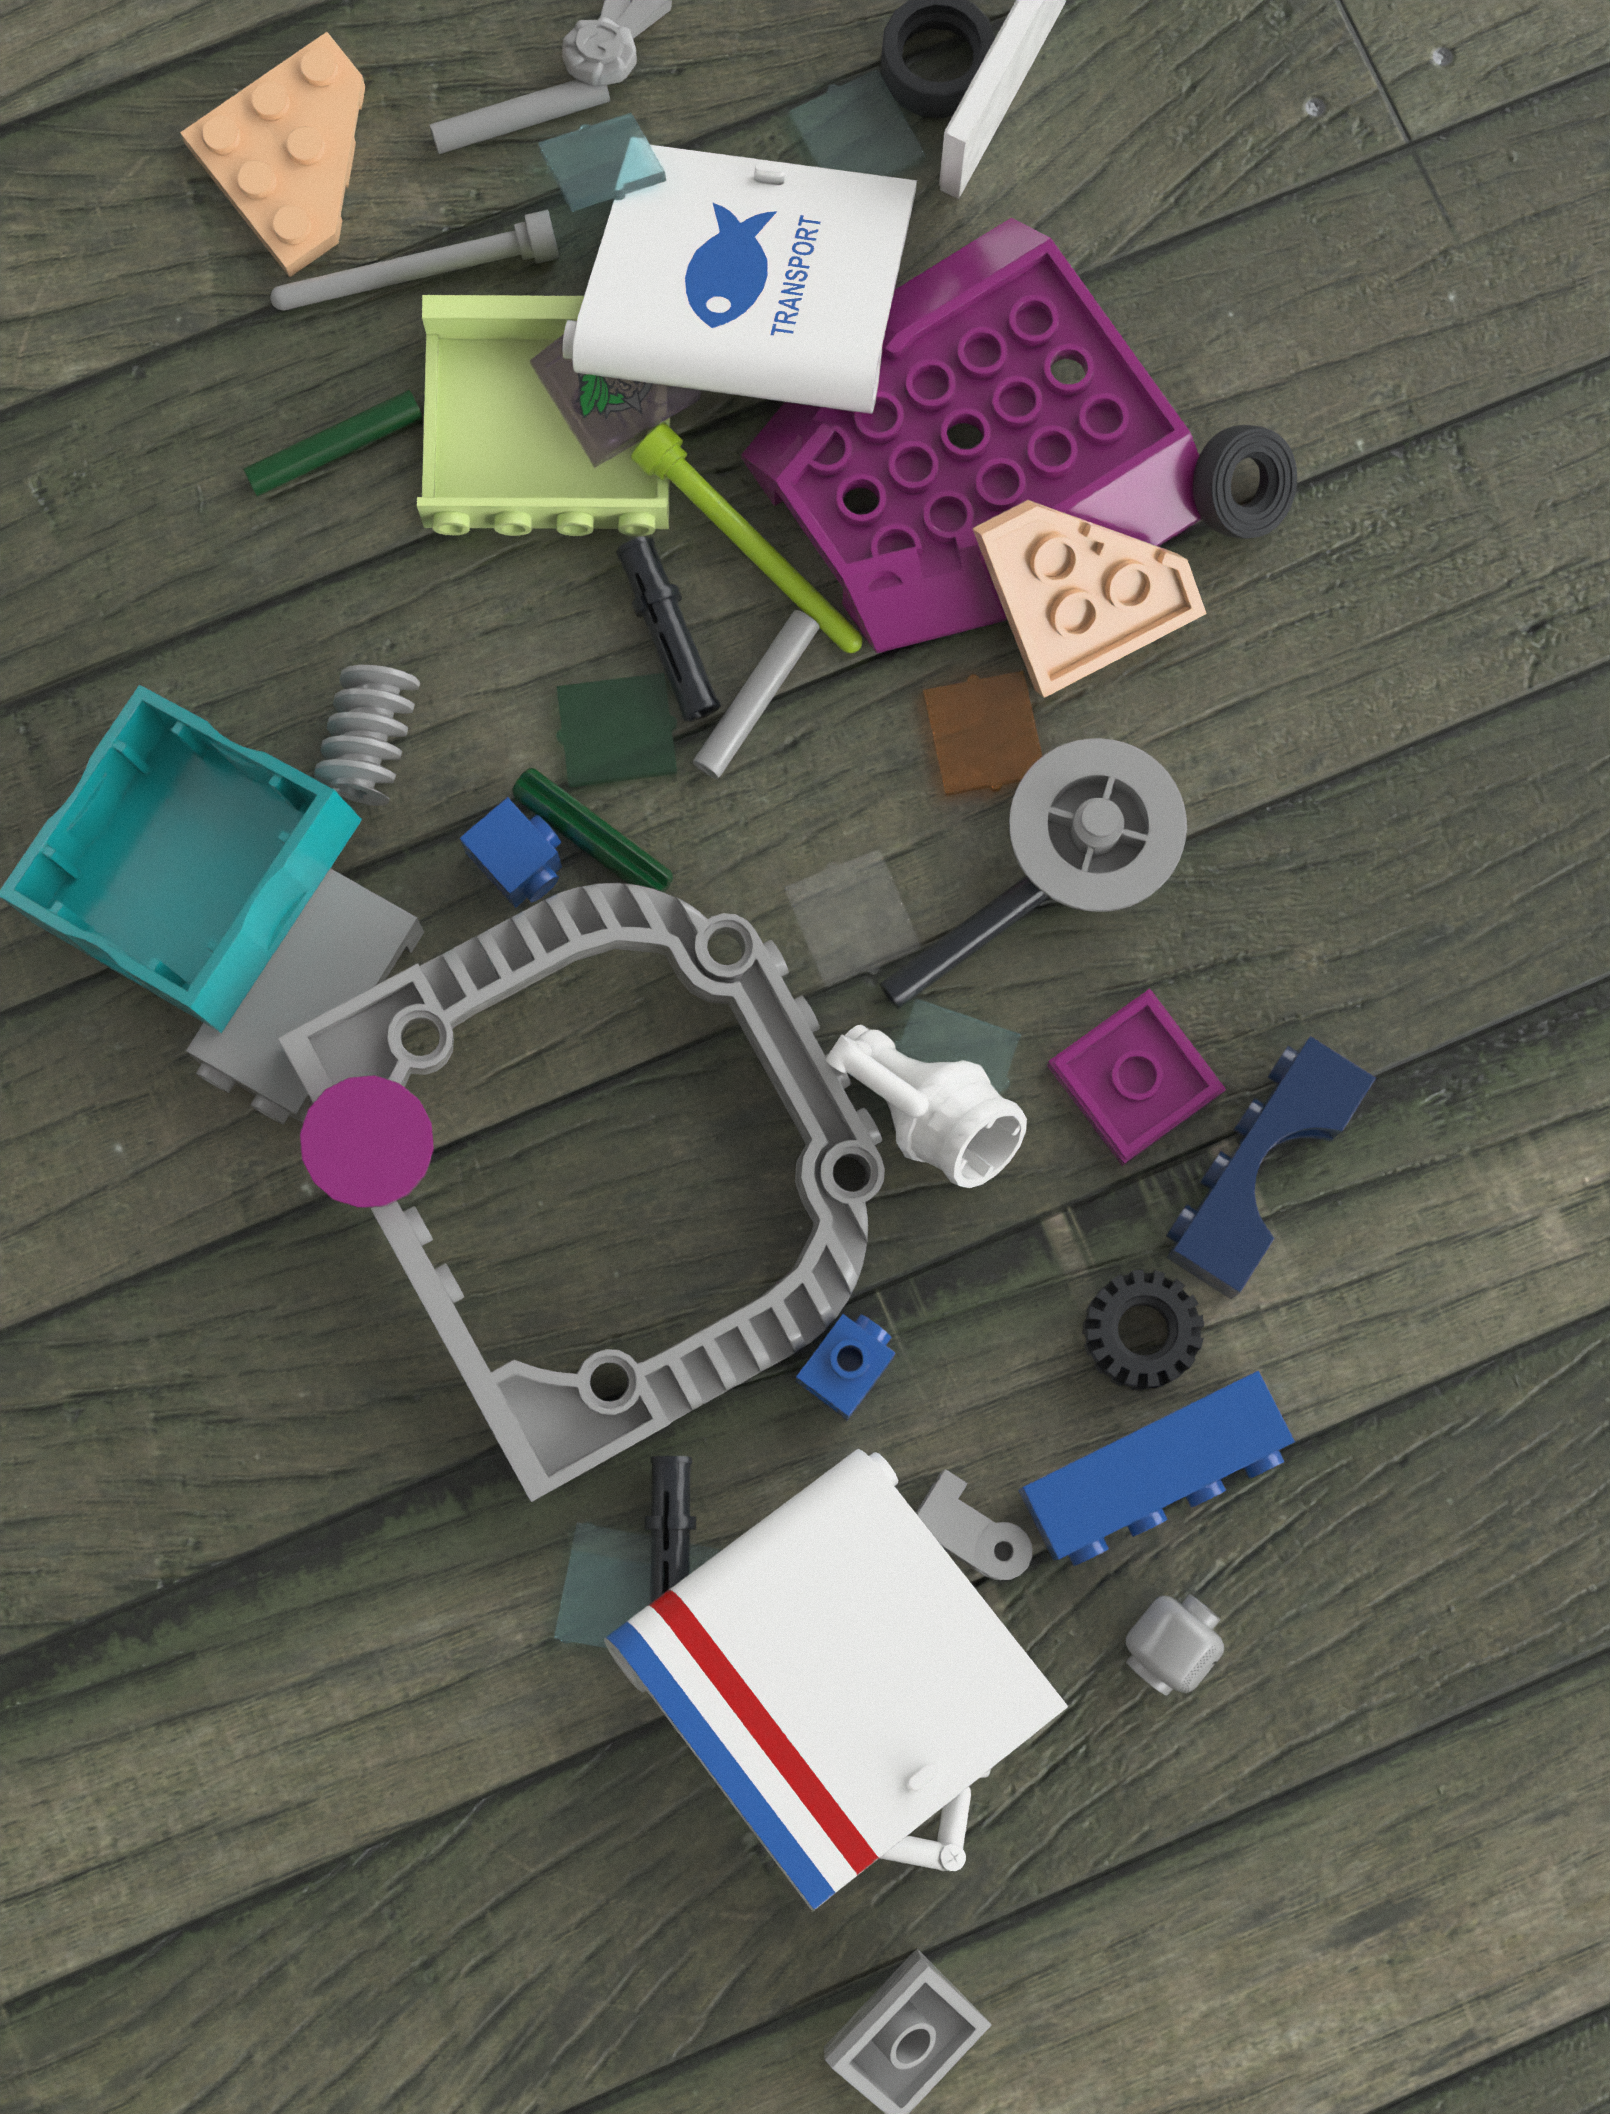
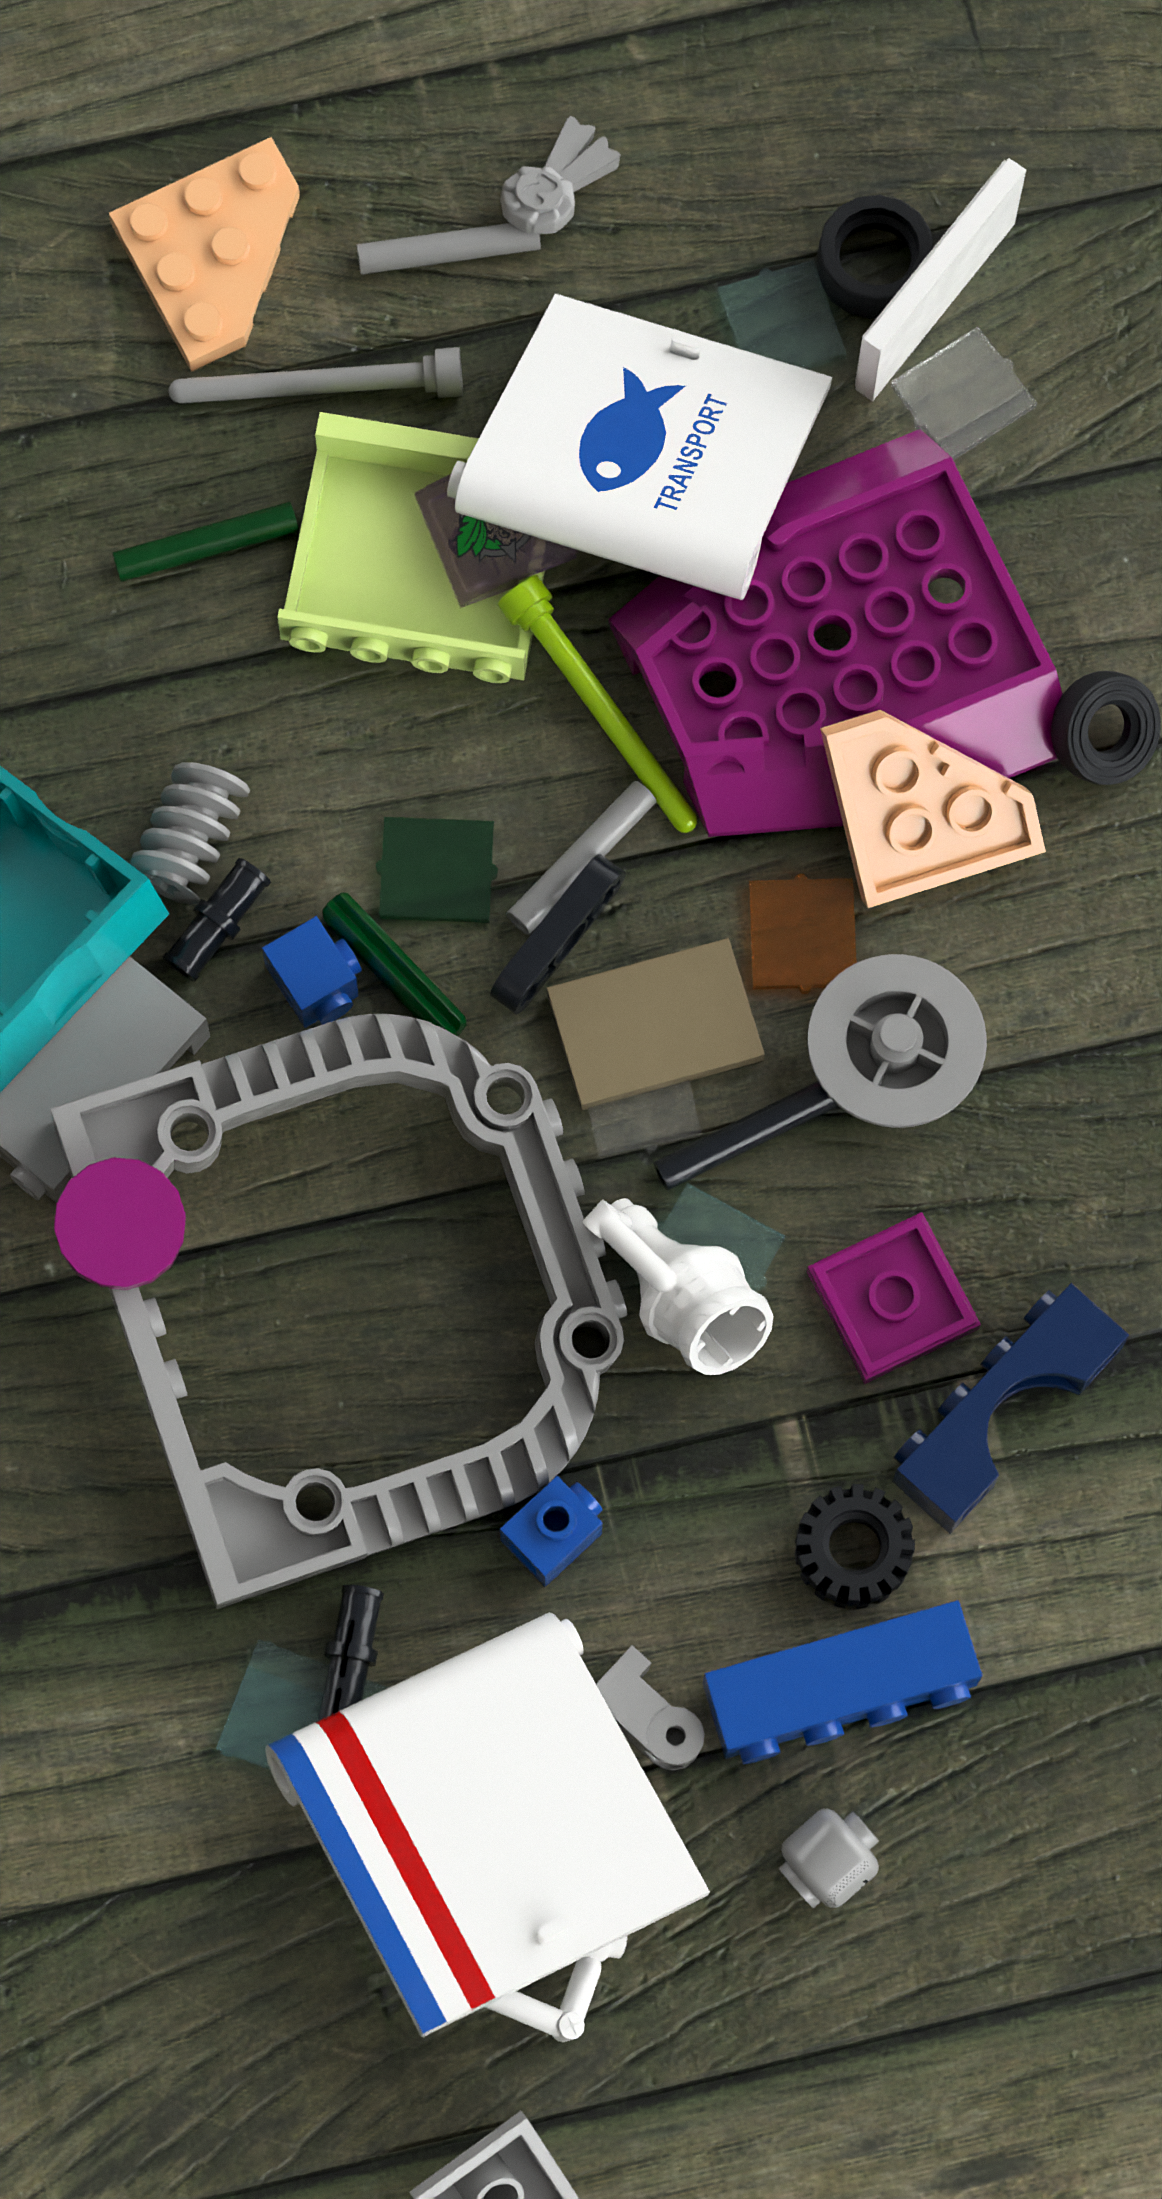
camera: 10 degrees right, 5 degrees down
clear light blue piece [538,113,666,212] -> none
black pin [616,536,721,722] -> none
none -> black pin [162,858,271,982]
none -> black beam [490,854,626,1015]
none -> dark tan tile [547,938,765,1111]
none -> clear piece [891,326,1037,461]

